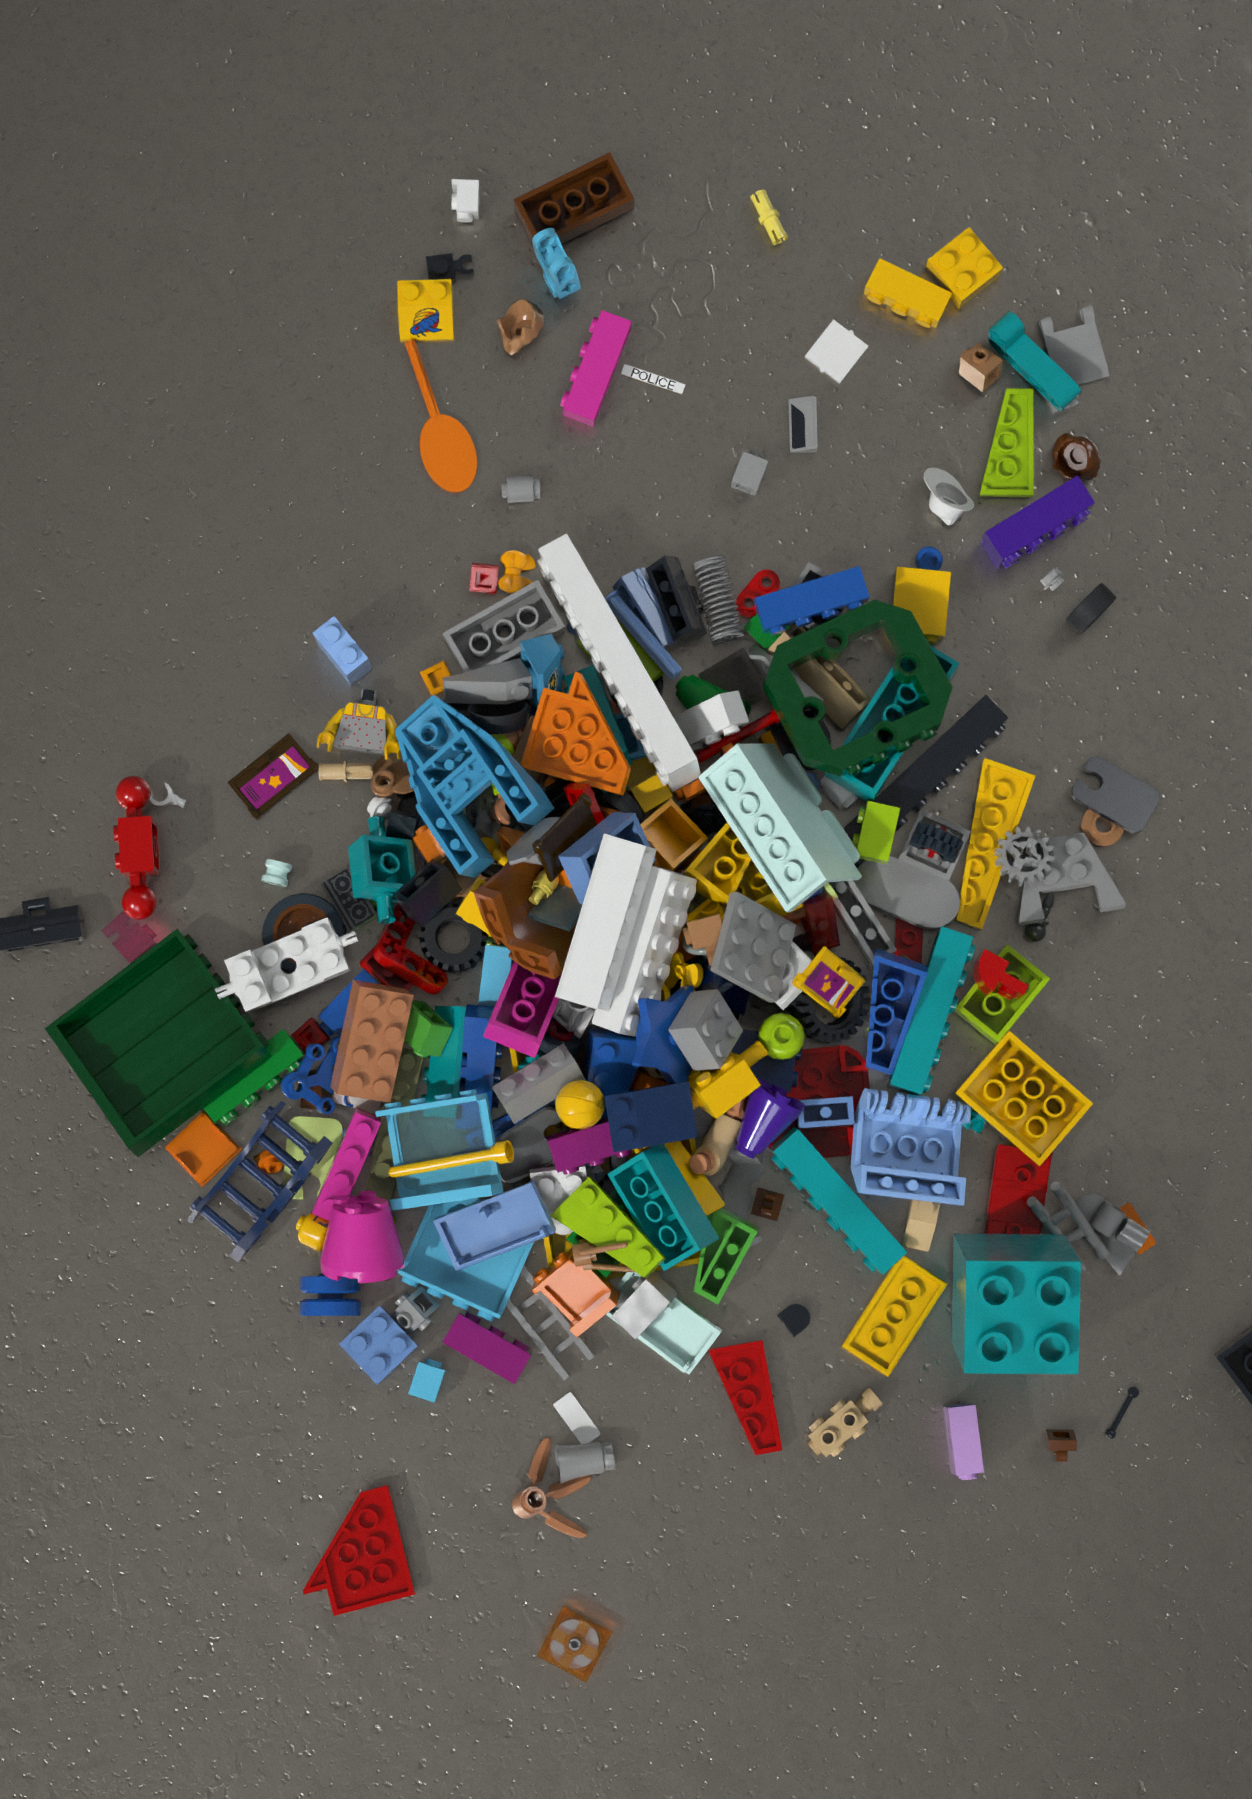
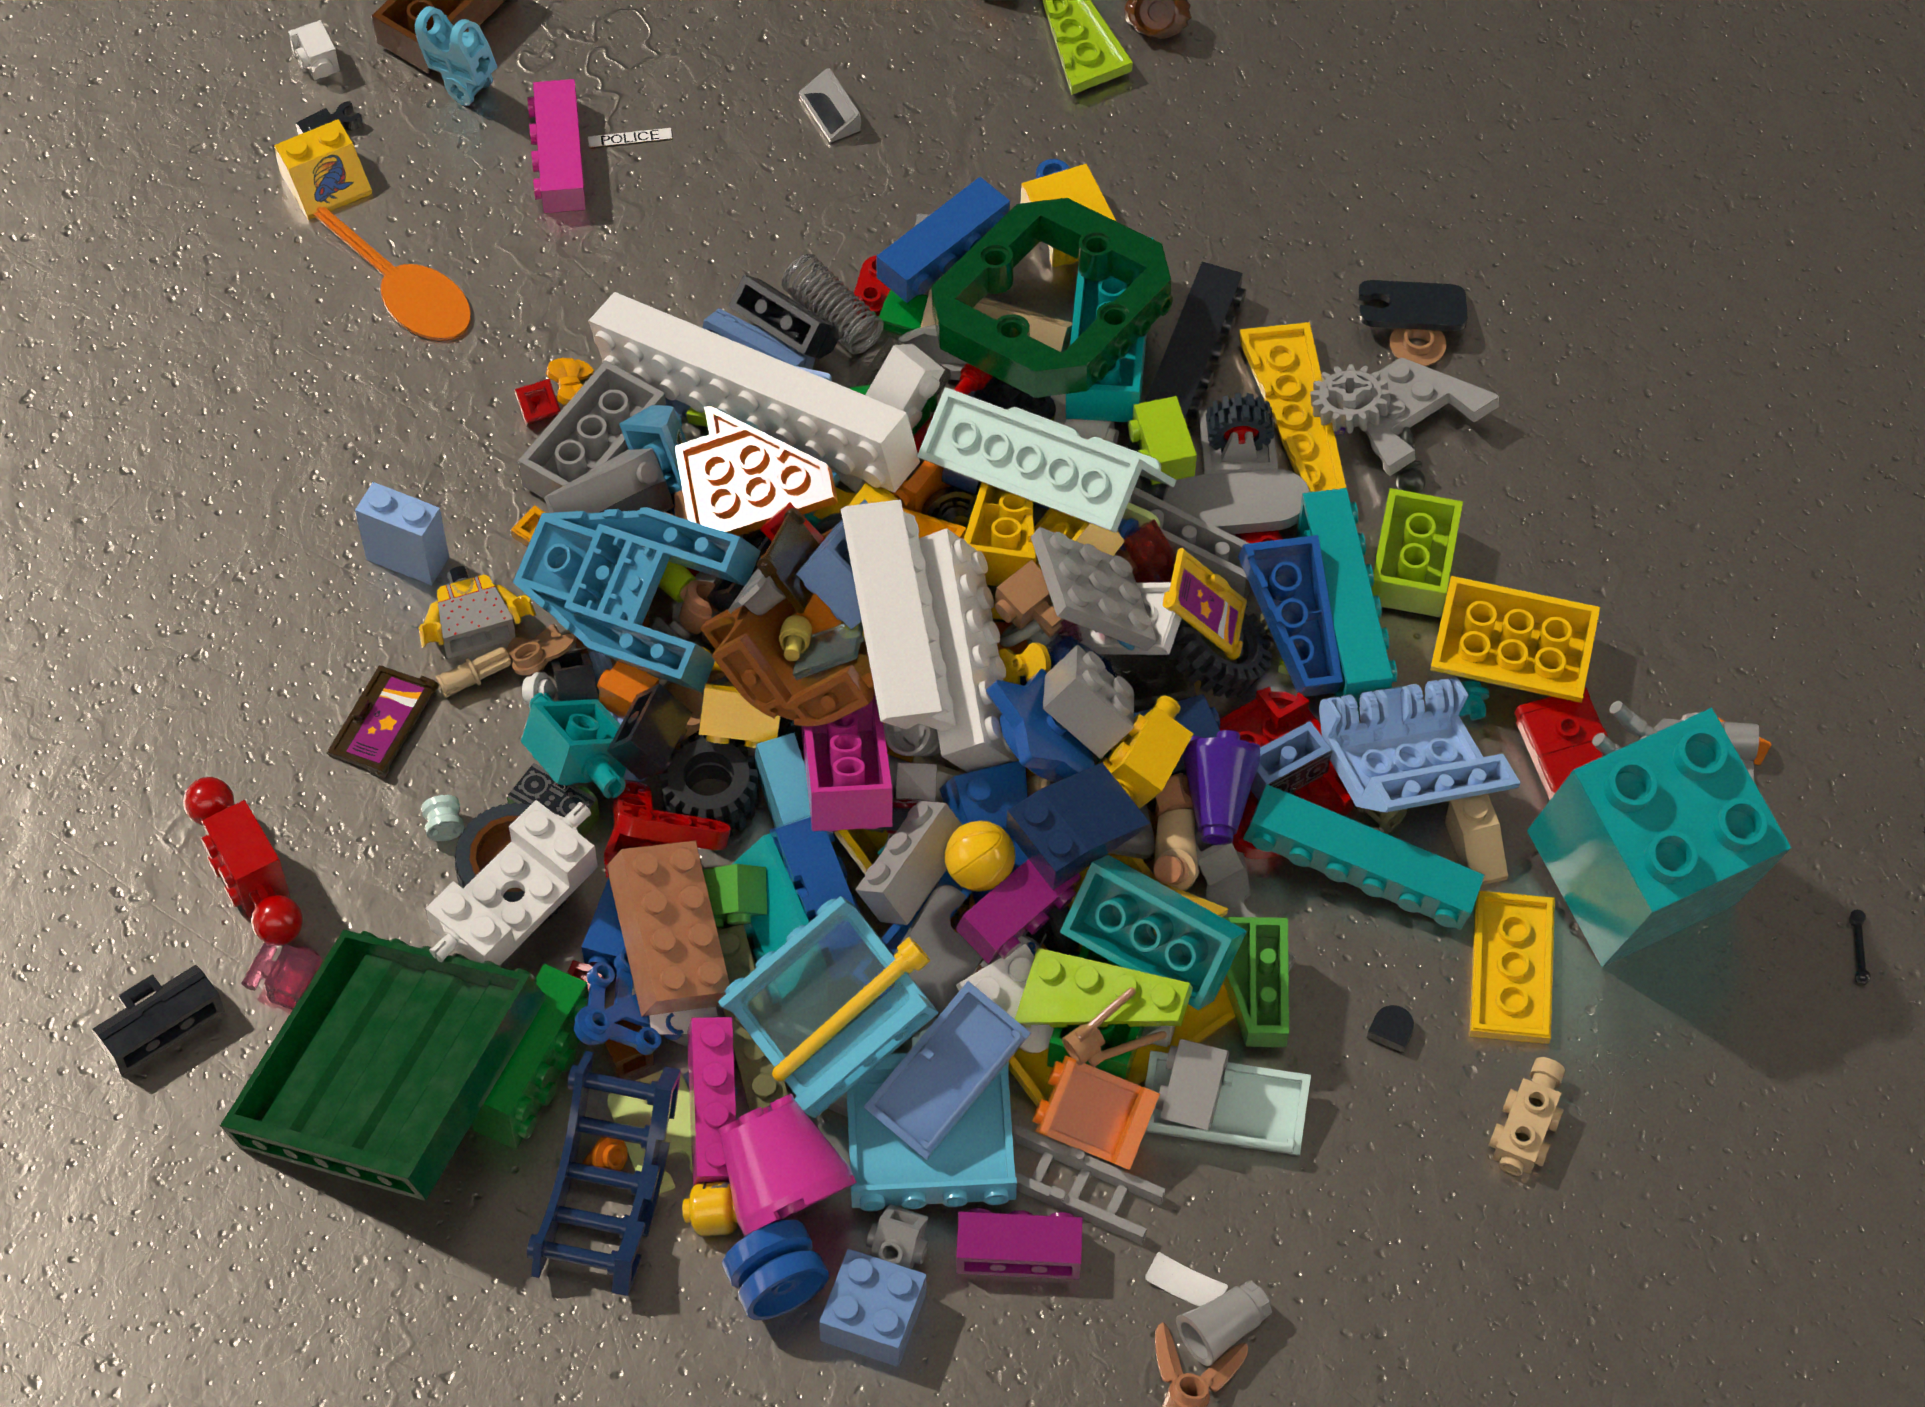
camera: 25 degrees left, 25 degrees down
white piece [150,782,186,808] -> none
orange piece [165,1110,242,1187] -> none
medium azure brick [408,1358,446,1403] -> none
medium nougat hair [497,298,544,355] -> none
light grey brick [501,475,540,503] -> none
light grey tile [552,998,585,1032] -> none
red wing [708,1340,783,1455] -> none
light grey brick [731,451,768,496] -> none
reddish brown tile [750,1187,784,1221] -> none
lime piece [758,1013,805,1060] -> none
white piece [805,319,869,383] -> none
white piece [923,468,974,525] -> none
lavender brick [943,1403,984,1480] -> none
red brick [973,949,1029,1001] -> none
dark purple brick [980,475,1095,570] -> none
light grey plate [1040,567,1064,591] -> none
reddish brown tile [1045,1430,1077,1462] -> none
black tyre [1066,583,1117,634] -> none

